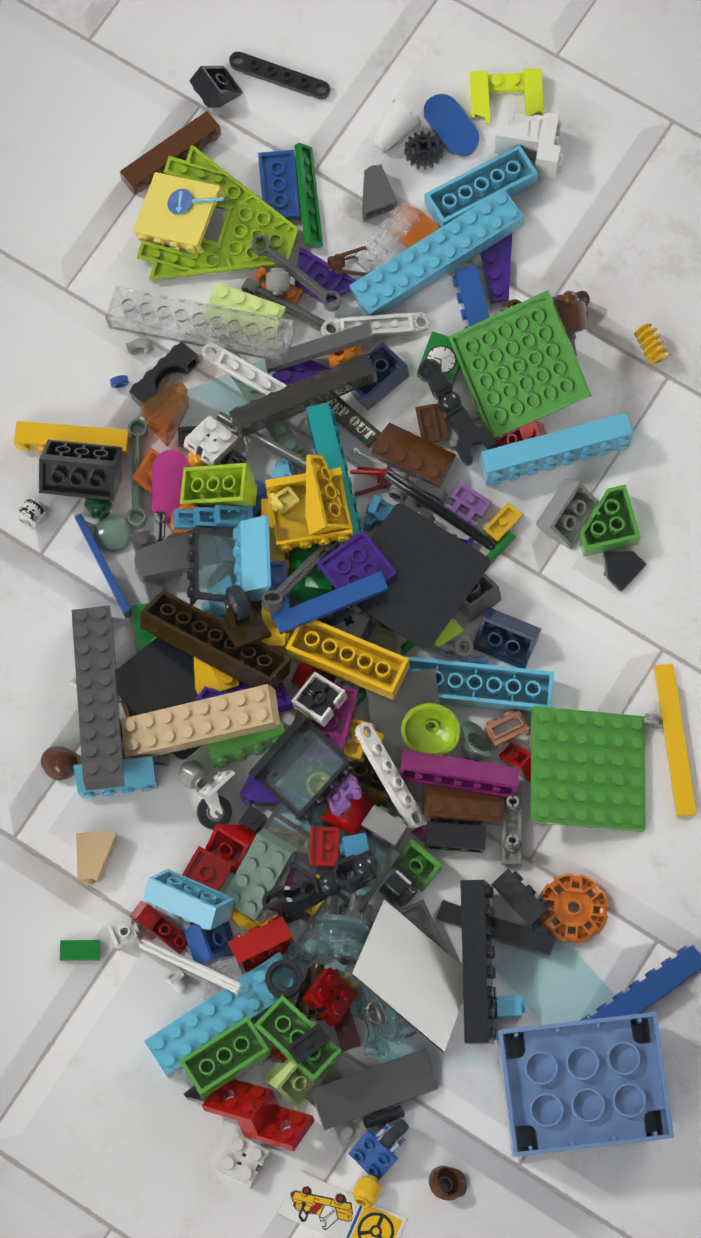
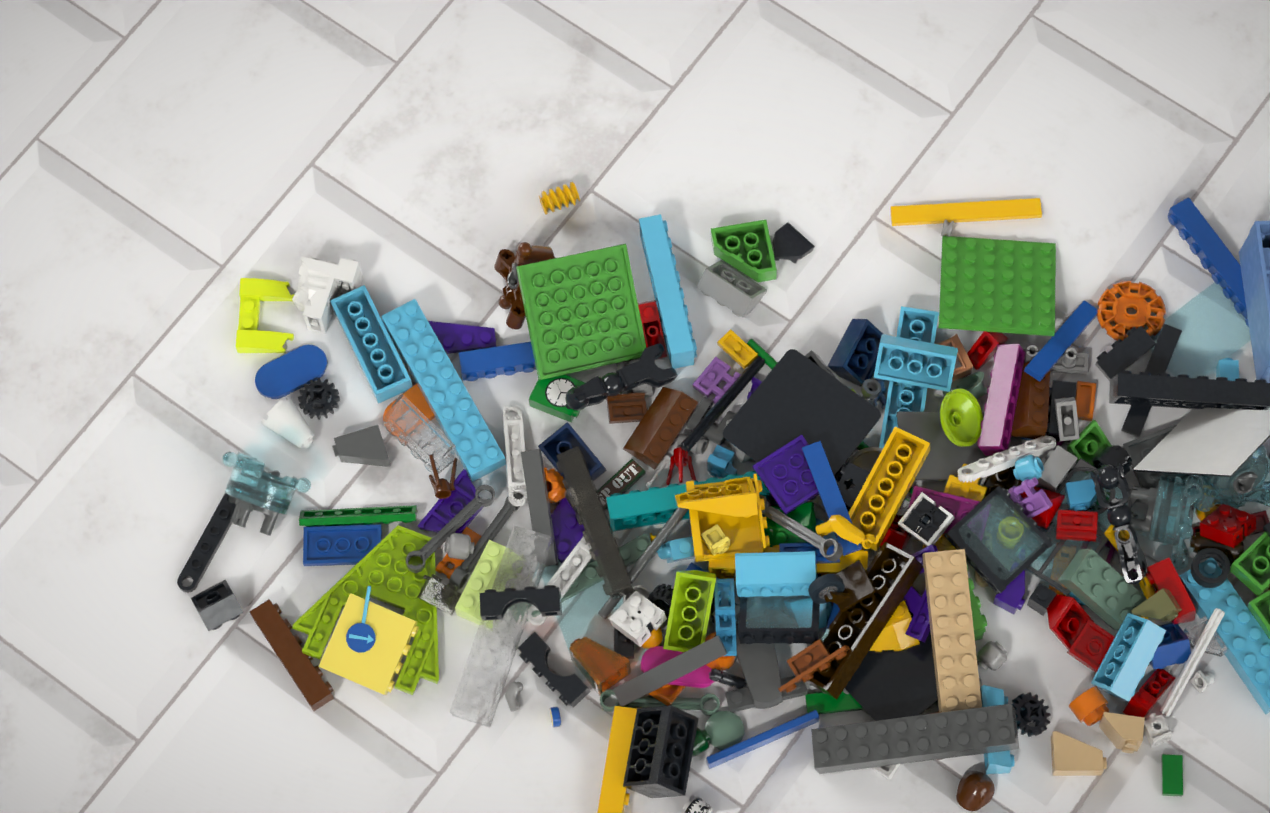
camera: 85 degrees left, 5 degrees down
plate [197,770,235,830] -> none
none -> clear light blue piece [222,452,311,536]
none -> clear smoke bracket [417,574,461,615]
none -> black arch [480,585,562,621]
none -> dark grey tile [613,636,728,707]
none -> dark orange bracket [778,639,850,693]
none -> yellow arm [816,515,876,549]
none -> medium azure slope [874,334,958,392]
none -> black gear [1012,692,1051,737]
none -> medium azure head [1013,455,1044,482]
none -> blue tile [1024,300,1098,382]
none -> light grey slope [1054,397,1080,441]
none -> orange piece [1068,686,1109,726]
none -> orange tile [1075,381,1096,421]
none -> tan slope [1099,712,1145,753]
none -> olive slope [1131,588,1182,621]

